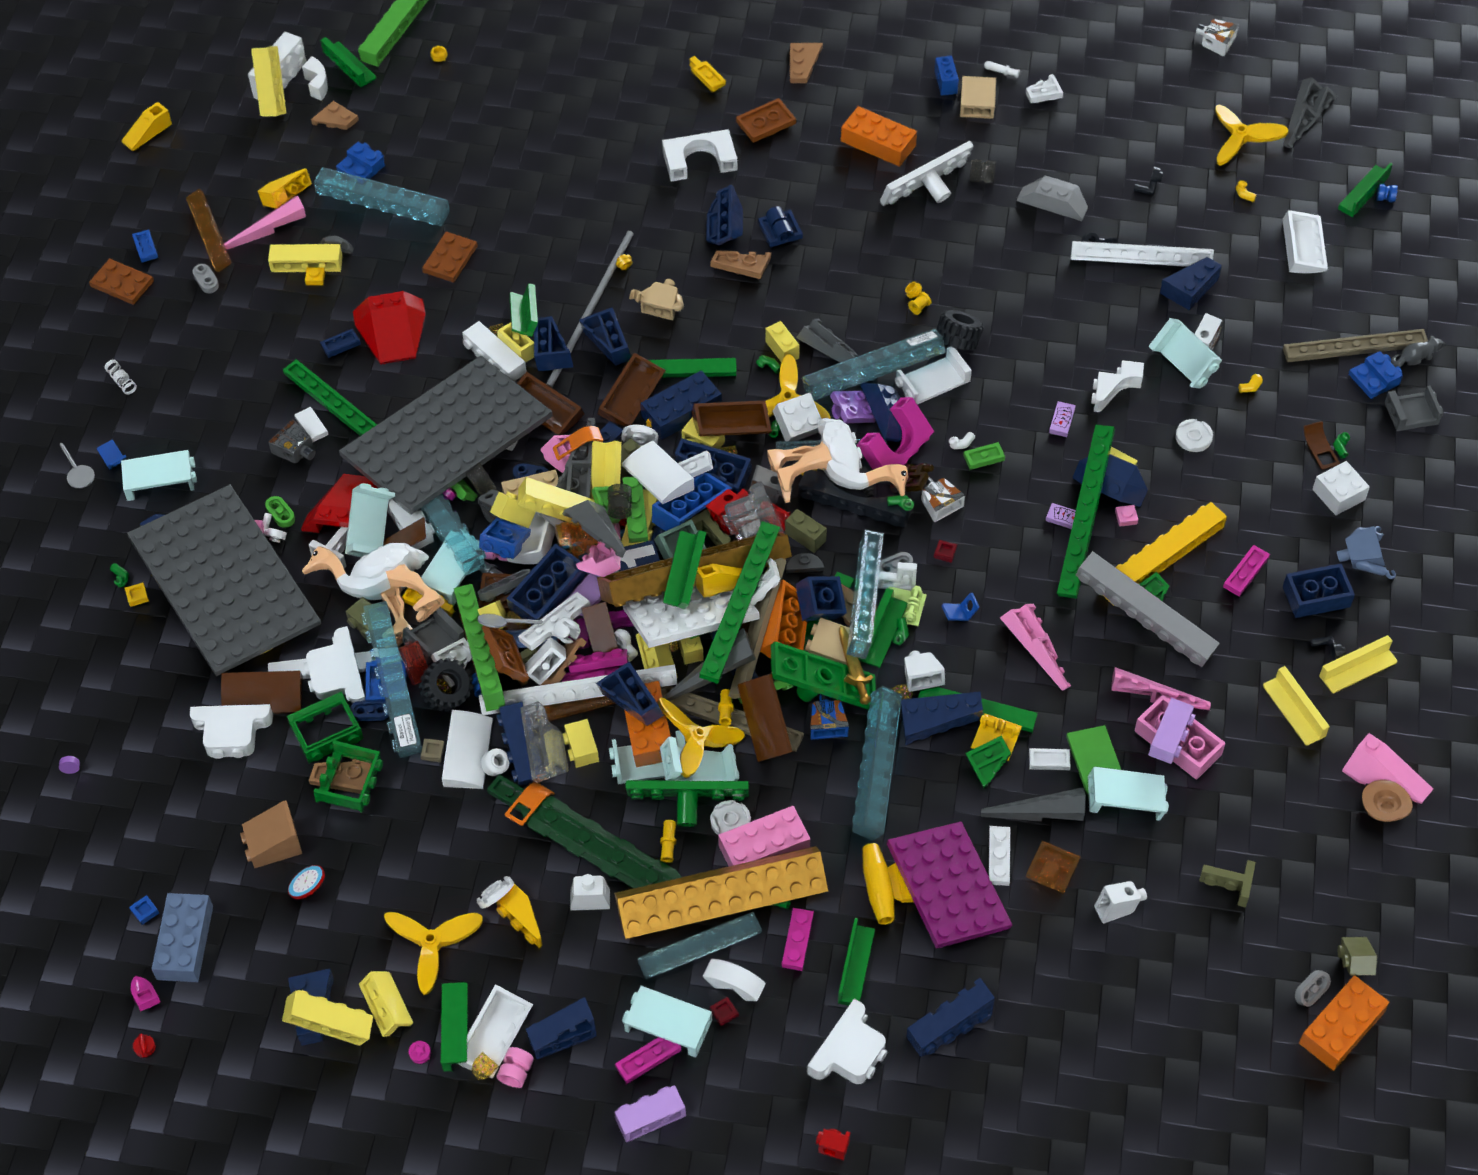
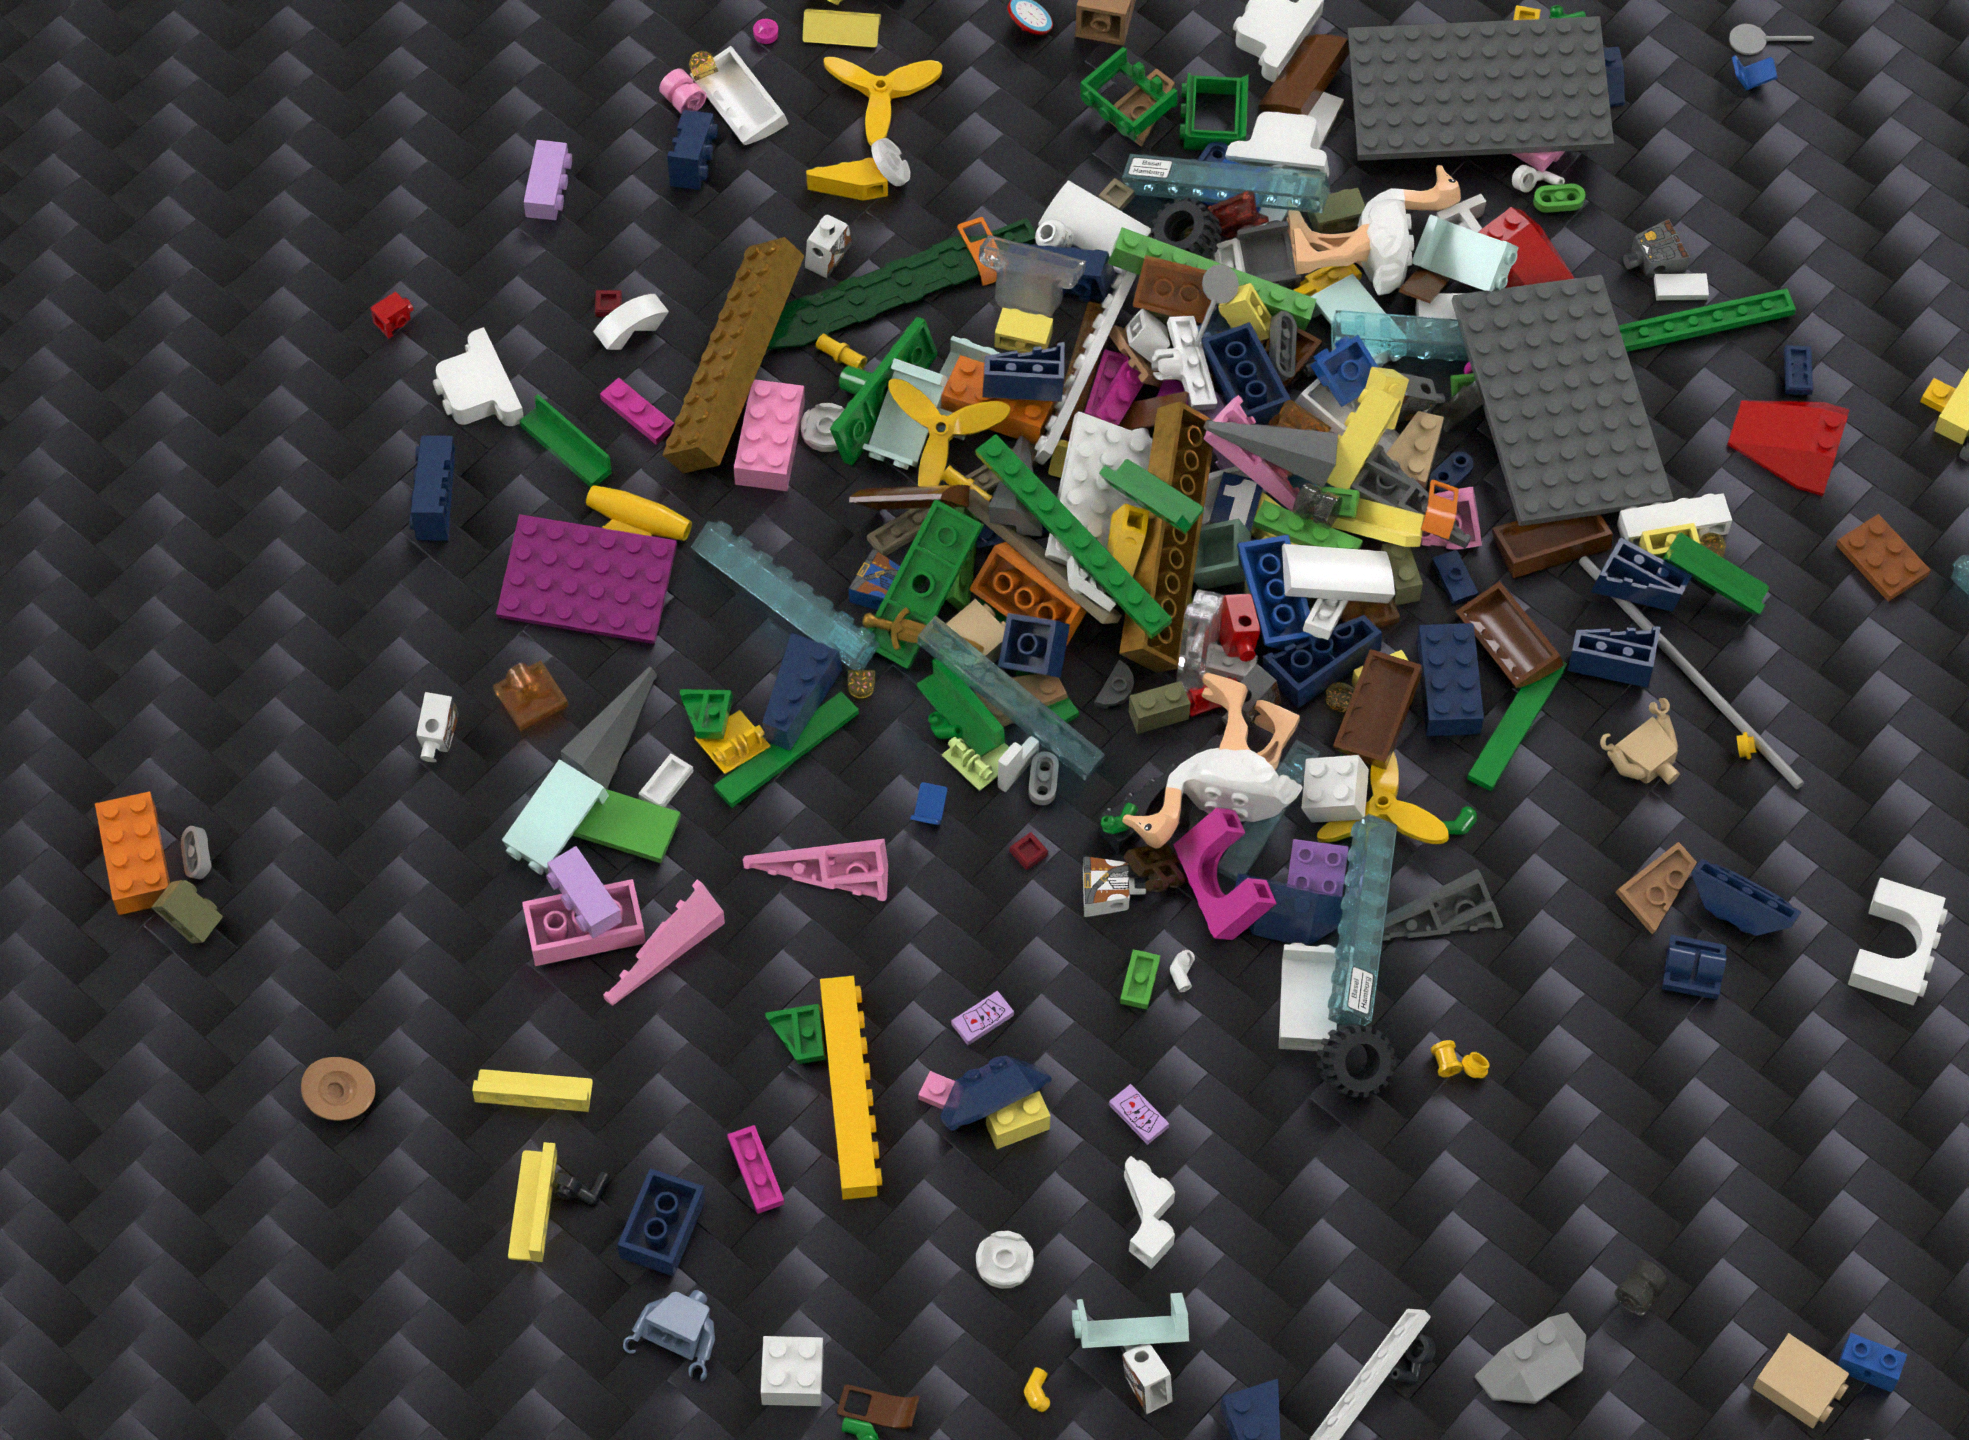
camera: 120 degrees right, 5 degrees up
white piece [104,360,137,394] -> none
light aqua panel [121,450,197,501] -> none
green panel [441,982,468,1072] -> none
dark pink plate [615,1037,681,1084] -> none
white tile [621,425,659,446] -> none
light aqua panel [622,986,712,1057] -> none
clear light blue plate [638,912,762,979] -> none
dark orange plate [736,98,796,143] -> none
light yellow brick [766,321,799,363] -> none
orange brick [841,106,917,167] -> none
white plate [880,141,973,206] -> none
white torso [904,651,945,692] -> none
white plate [989,826,1010,886] -> none
green plate [1057,425,1115,598] -> none
light grey brick [1075,551,1220,667] -> none
olive bracket [1199,860,1256,907] -> none
bright pink wedge [1342,733,1433,804] -> none

